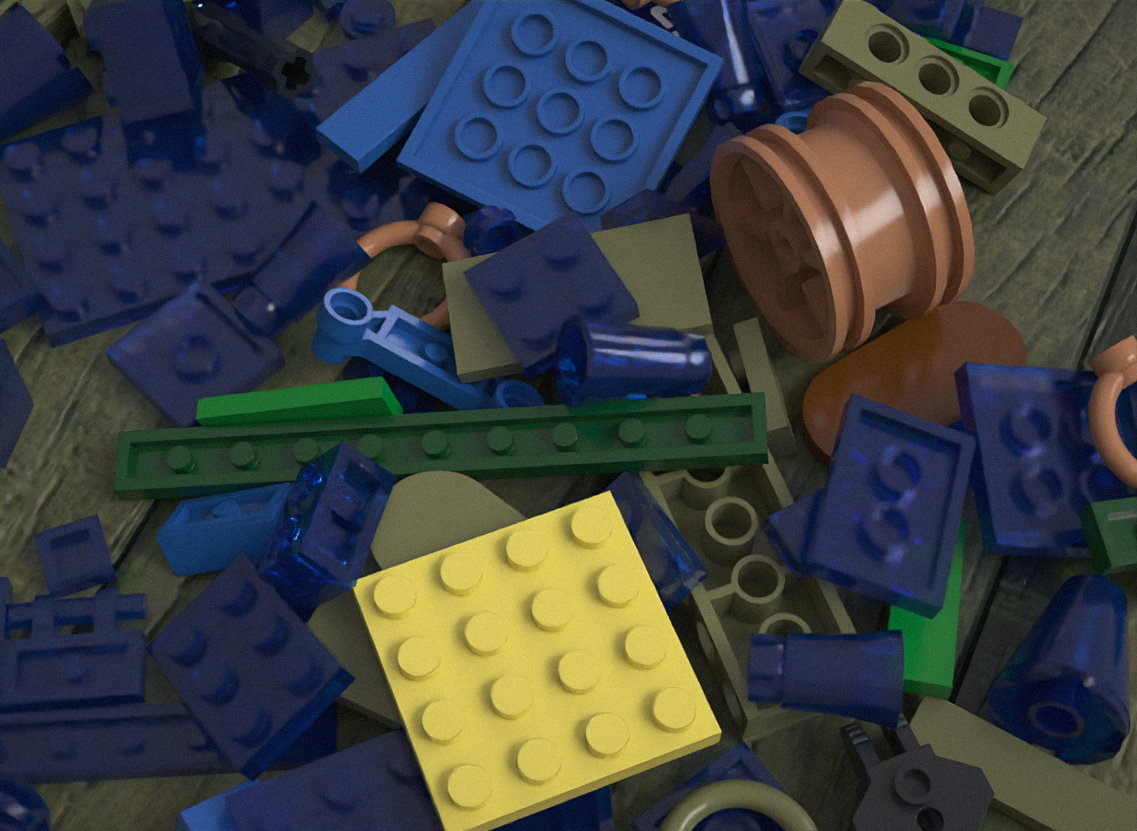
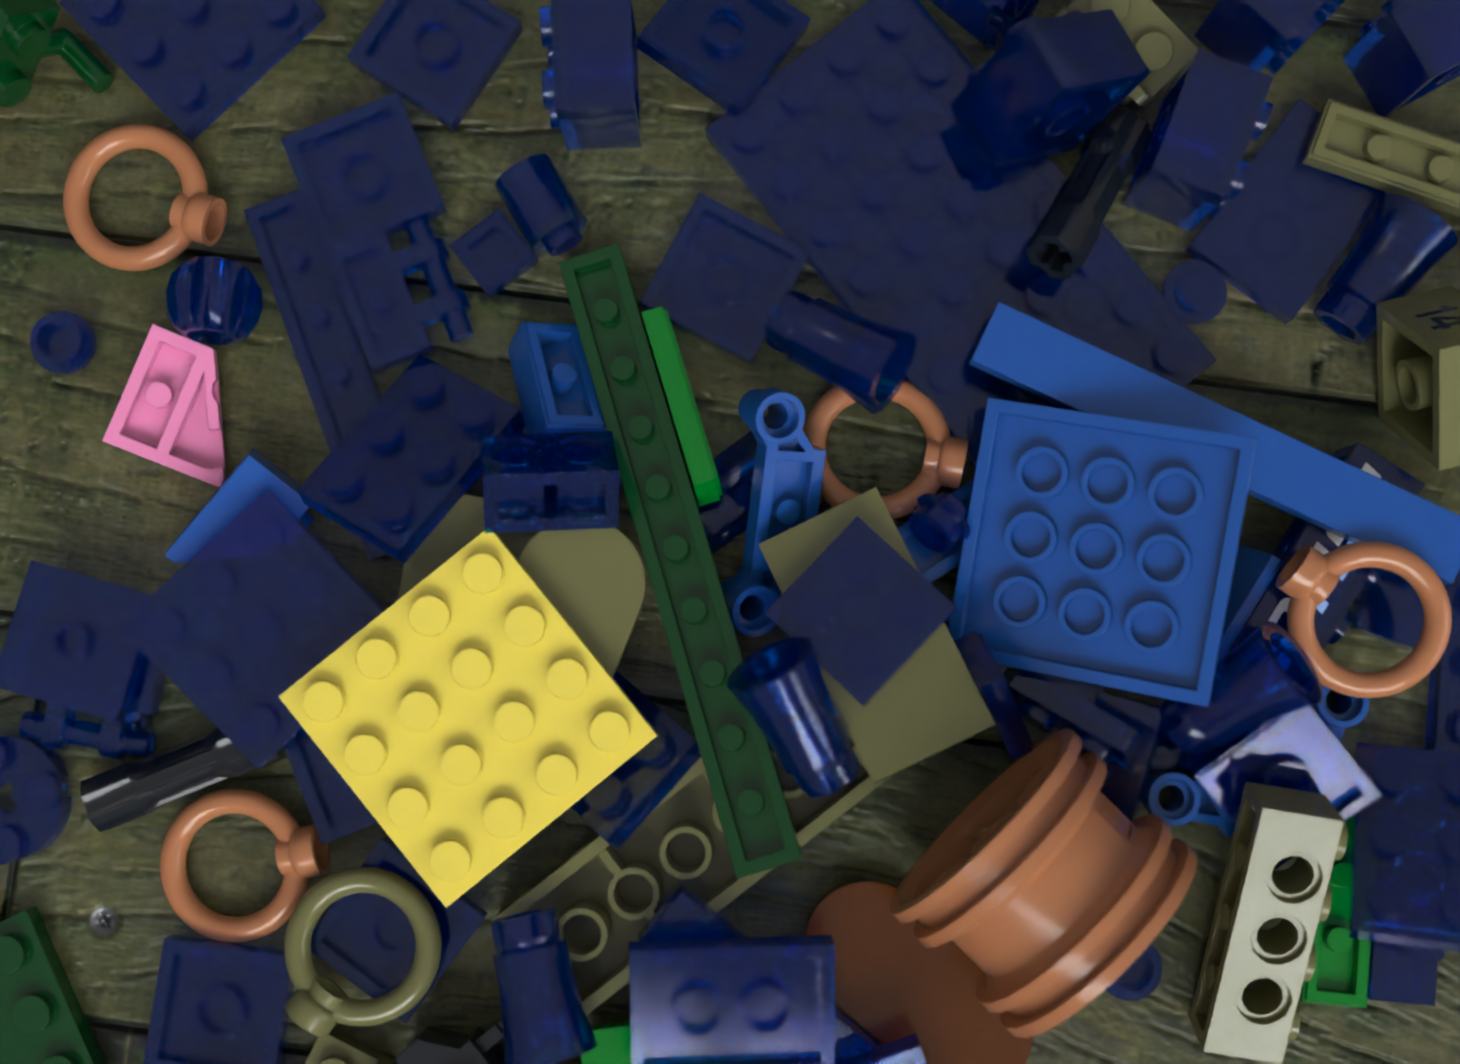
camera: 75 degrees right, 25 degrees up
olive plate [728,317,798,459] -> none
none -> clear blue brick [495,154,587,256]

